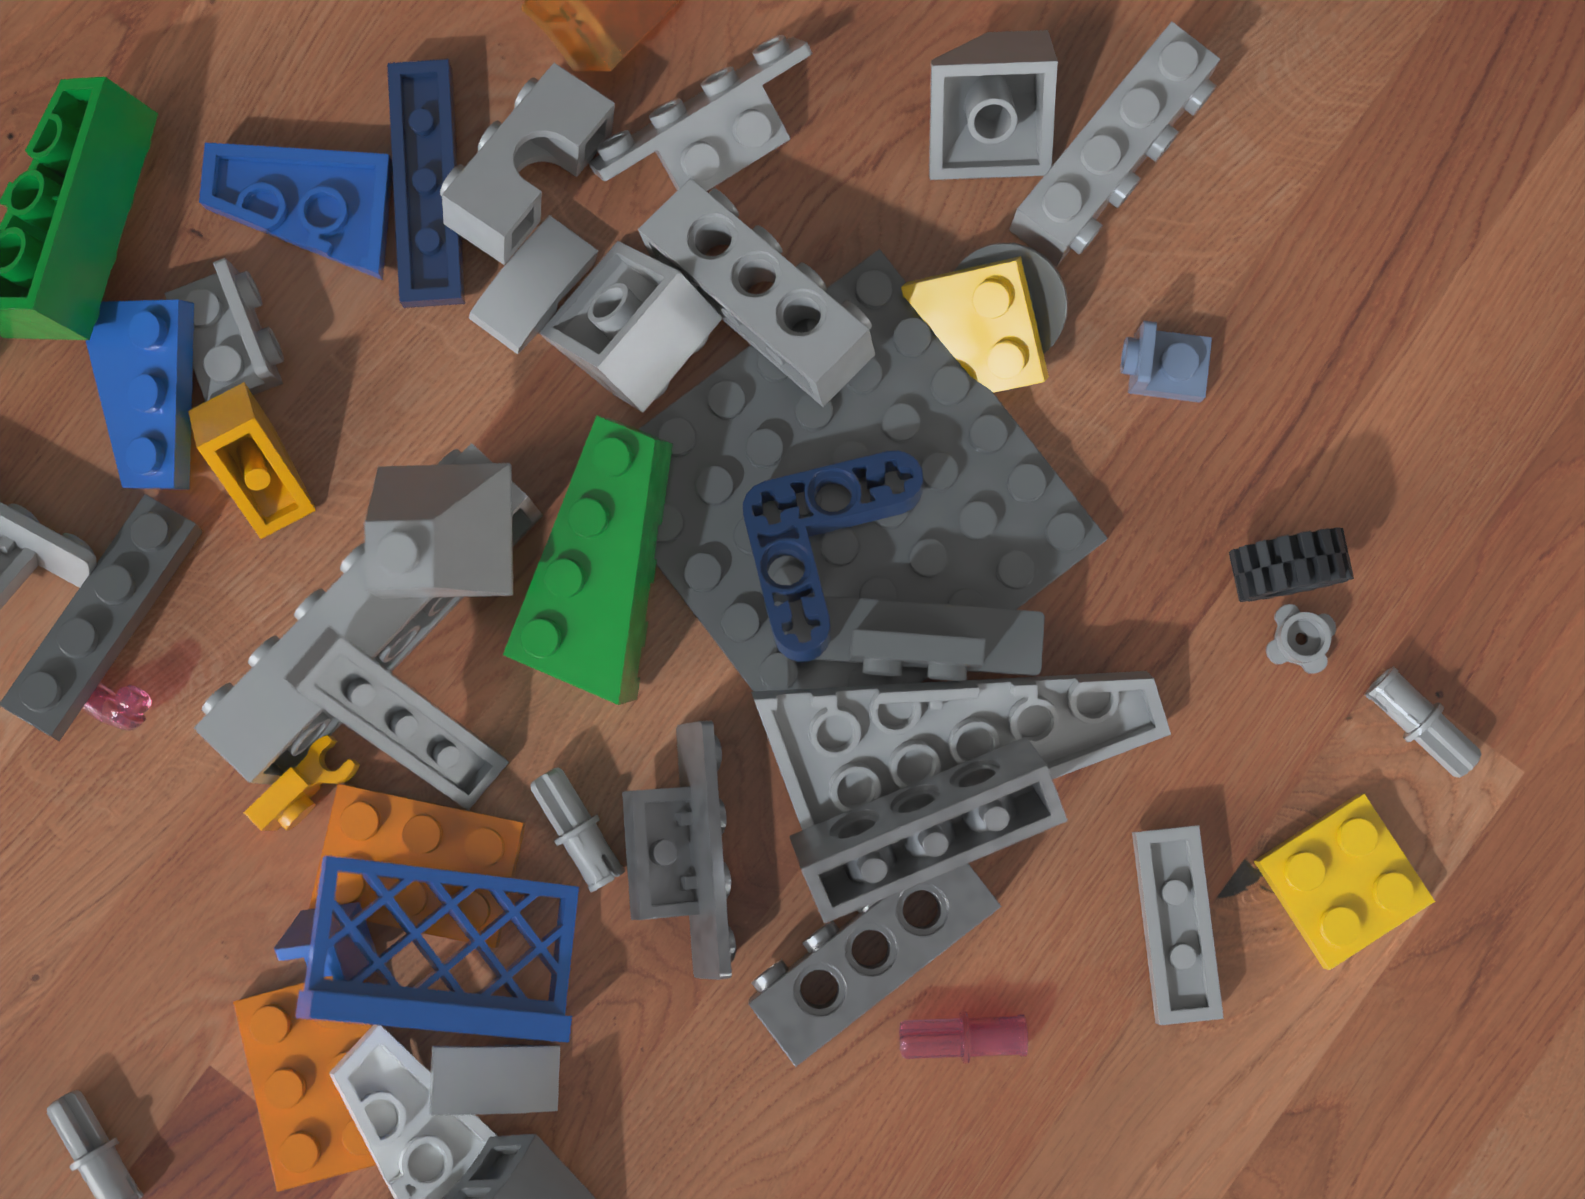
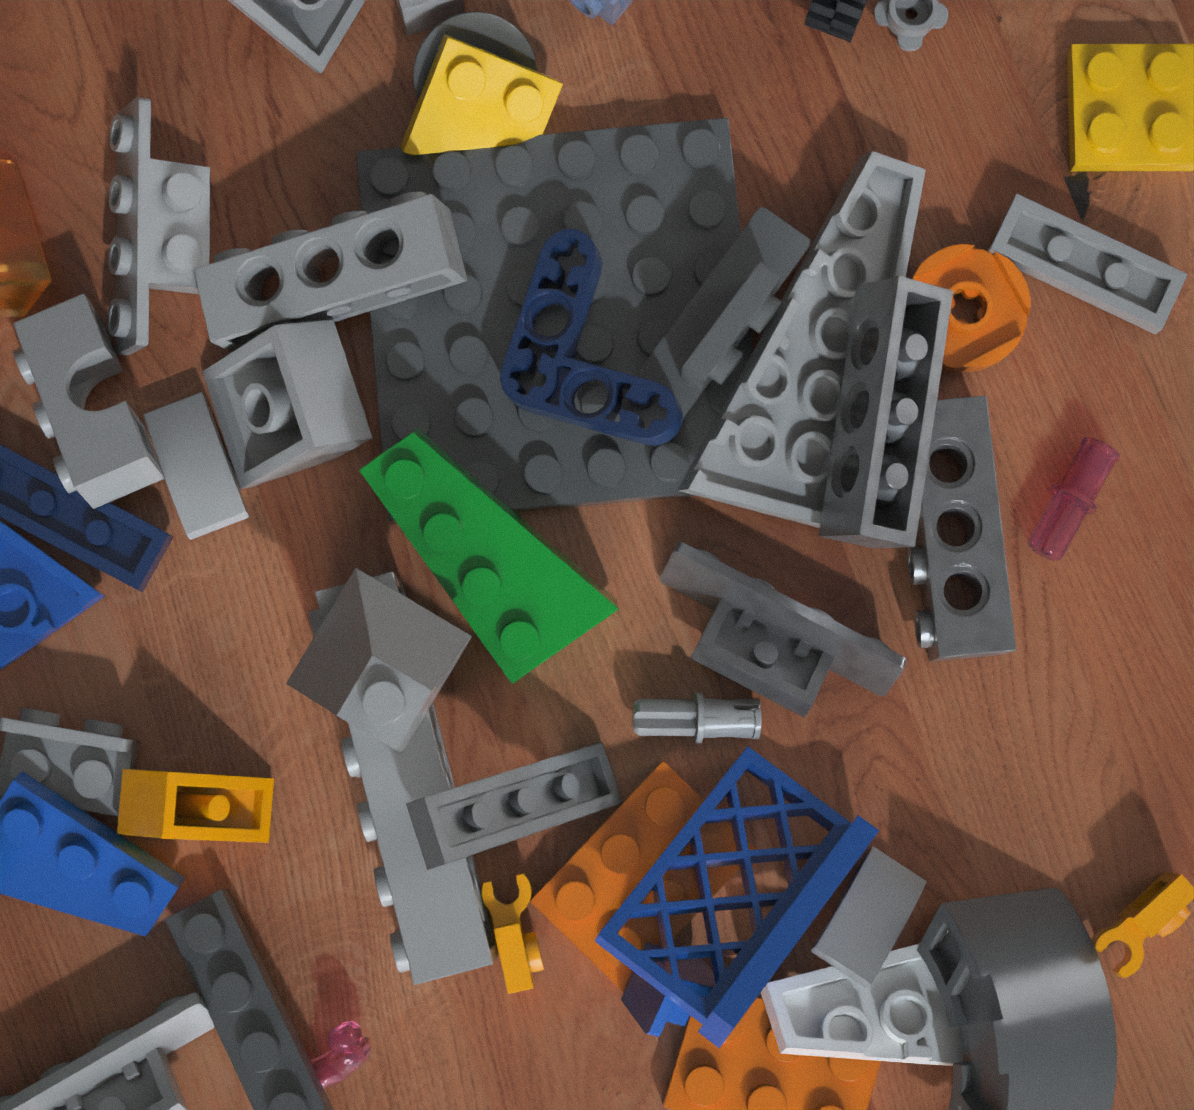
camera: 60 degrees left, 0 degrees up
none -> orange plate [912,244,1031,373]

